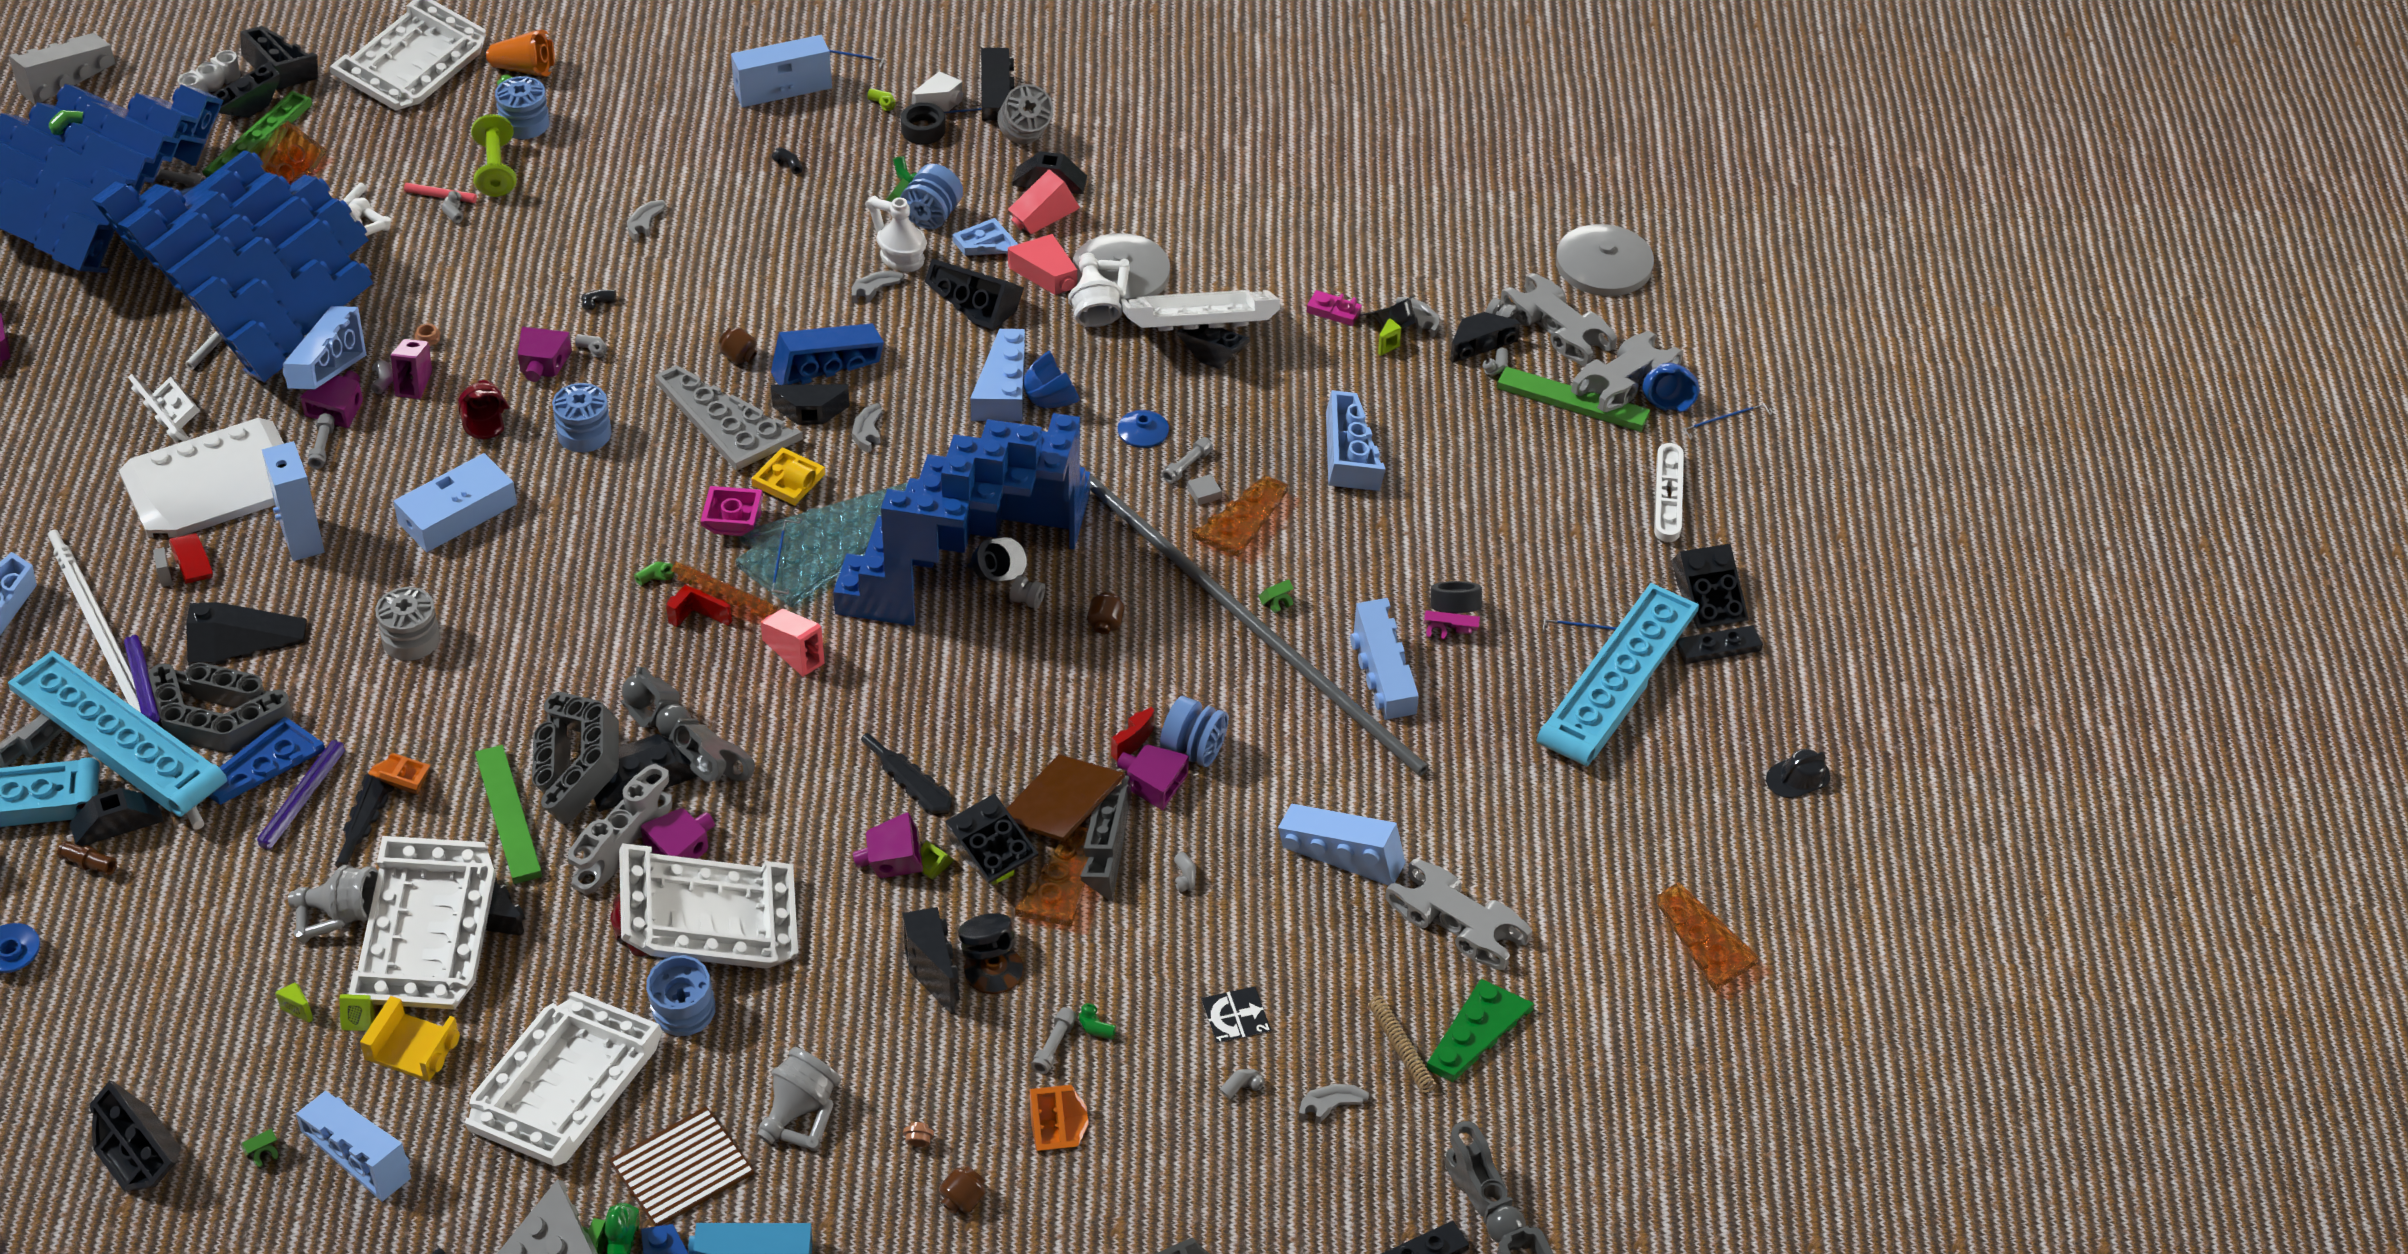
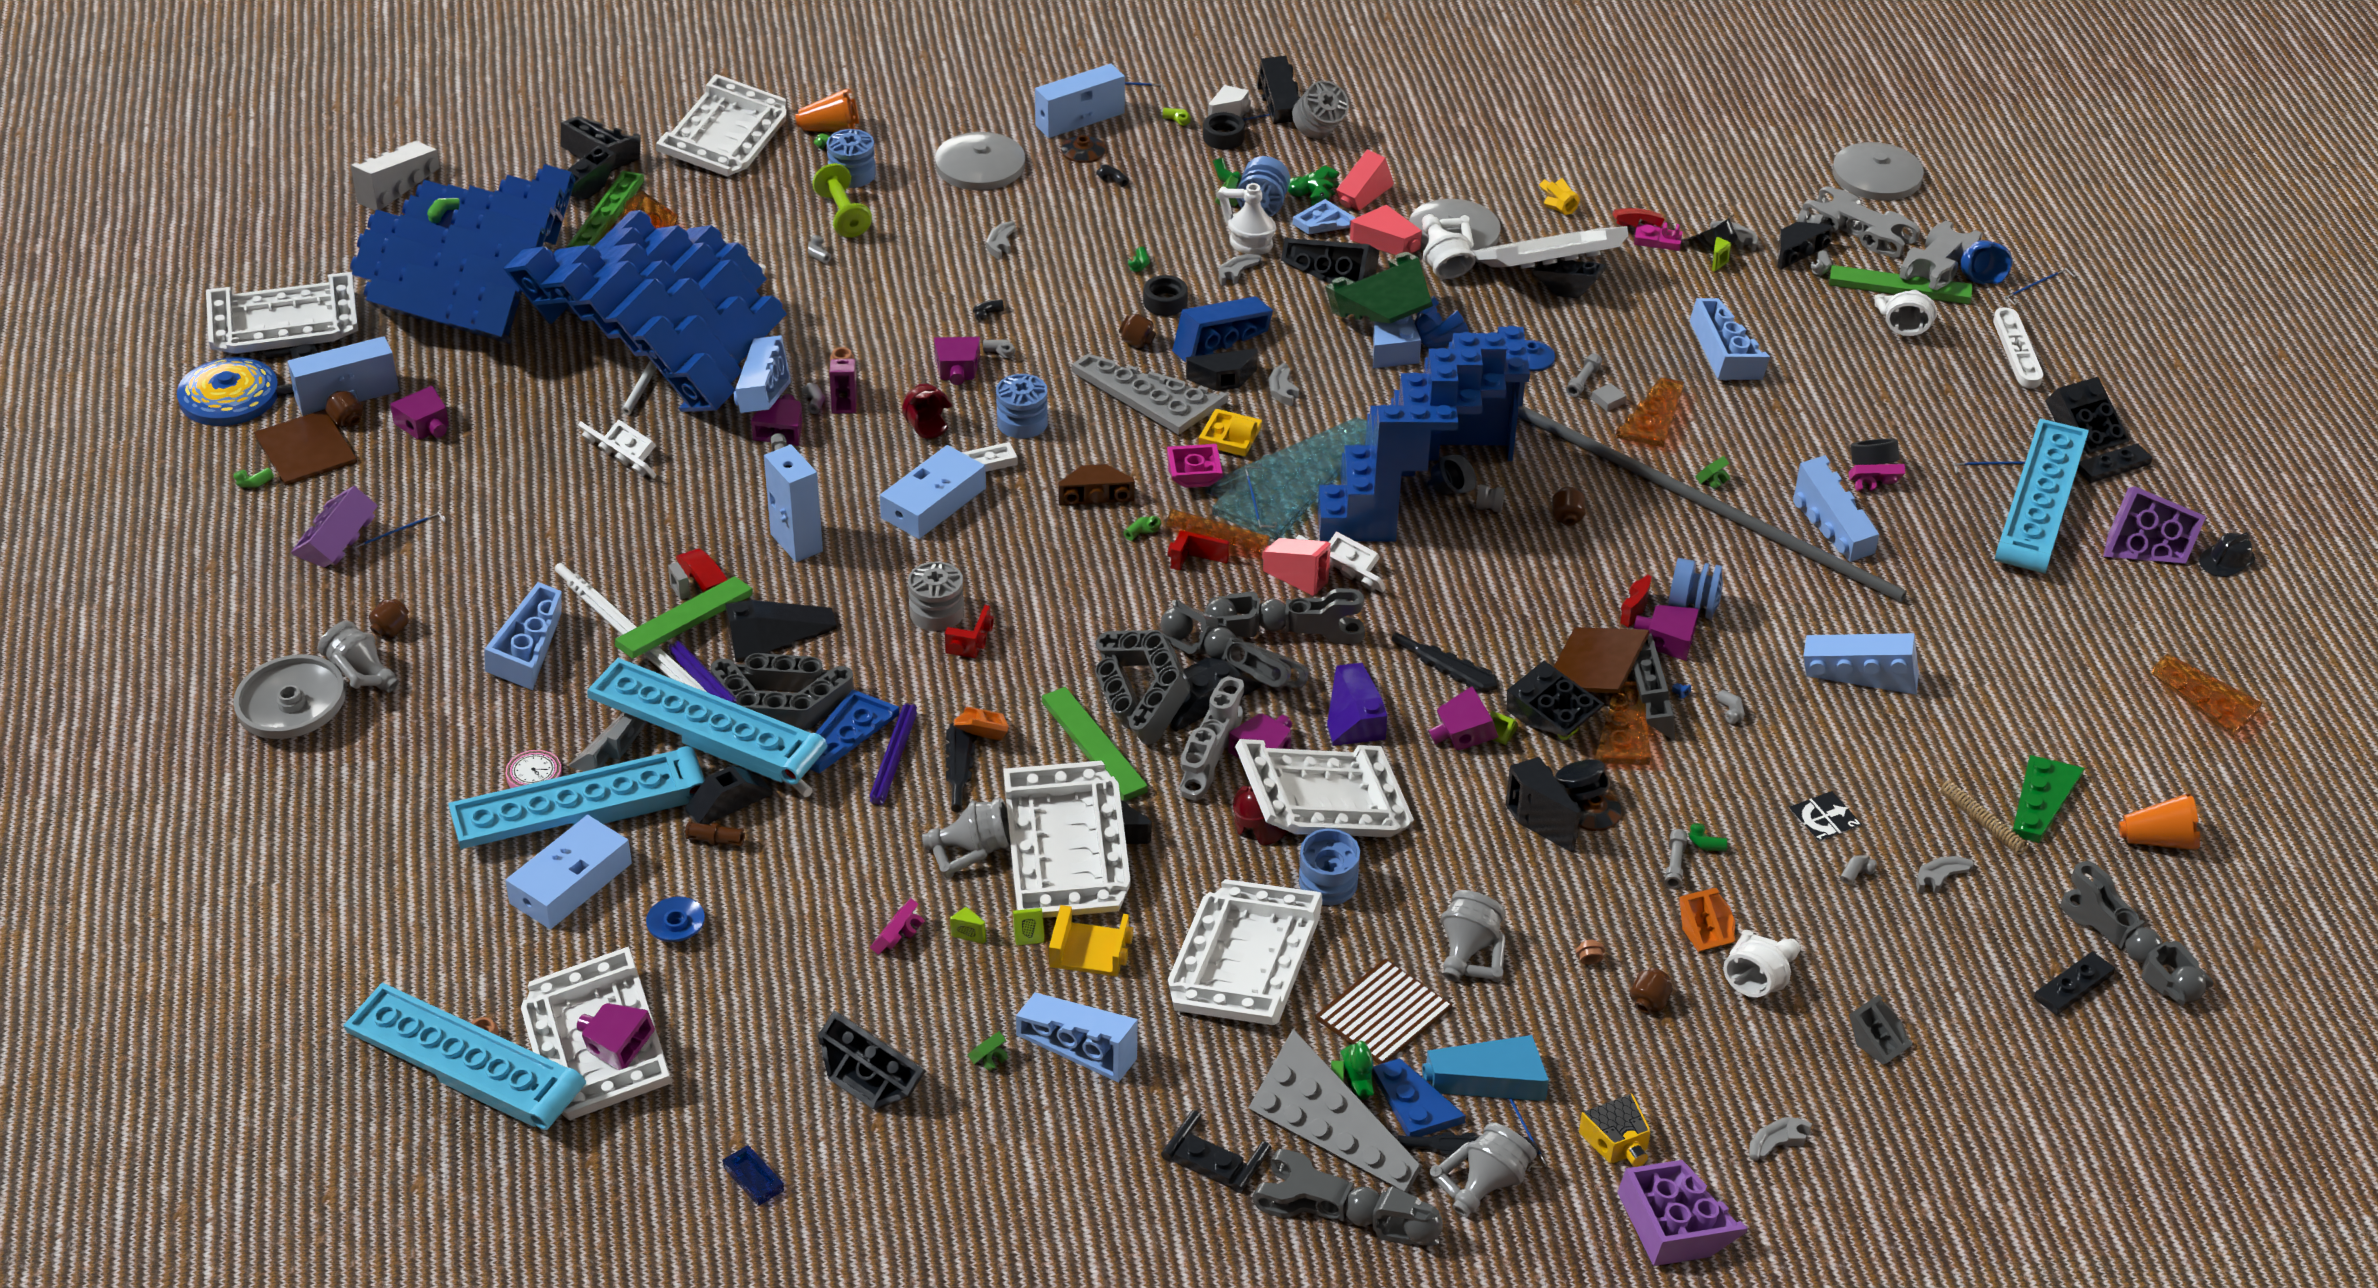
camera: 10 degrees left, 5 degrees down
white slope [119,418,284,537] -> none
white piece [178,50,241,93] -> none
coral bar [404,183,477,203] -> none
black slope [1012,151,1087,194] -> none
light grey piece [1385,859,1532,970] -> none
none -> bright green tile [615,576,753,659]
none -> dark pink plate [870,898,925,955]
none -> light grey dish [935,132,1025,190]
none -> red bracket [945,605,994,659]
none -> white plate [962,442,1018,472]
none -> reddish brown slope [1058,464,1135,505]
none -> dish [1061,135,1106,163]
none -> green arm [1128,247,1150,272]
none -> black tyre [1143,275,1188,316]
none -> dark grey piece [1204,588,1365,644]
none -> green animal [1287,165,1340,206]
none -> white bracket [1296,531,1386,593]
none -> dark green wedge [1325,252,1433,323]
none -> dark purple wedge [1327,663,1388,746]
none -> yellow rock [1539,178,1580,215]
none -> red slope [1612,208,1664,228]
none -> blue piece [1672,683,1691,699]
none -> white piece [1723,930,1800,998]
none -> white piece [1875,290,1937,336]
none -> medium lavender wedge [2103,486,2206,564]
none -> orange cone [2119,794,2200,850]

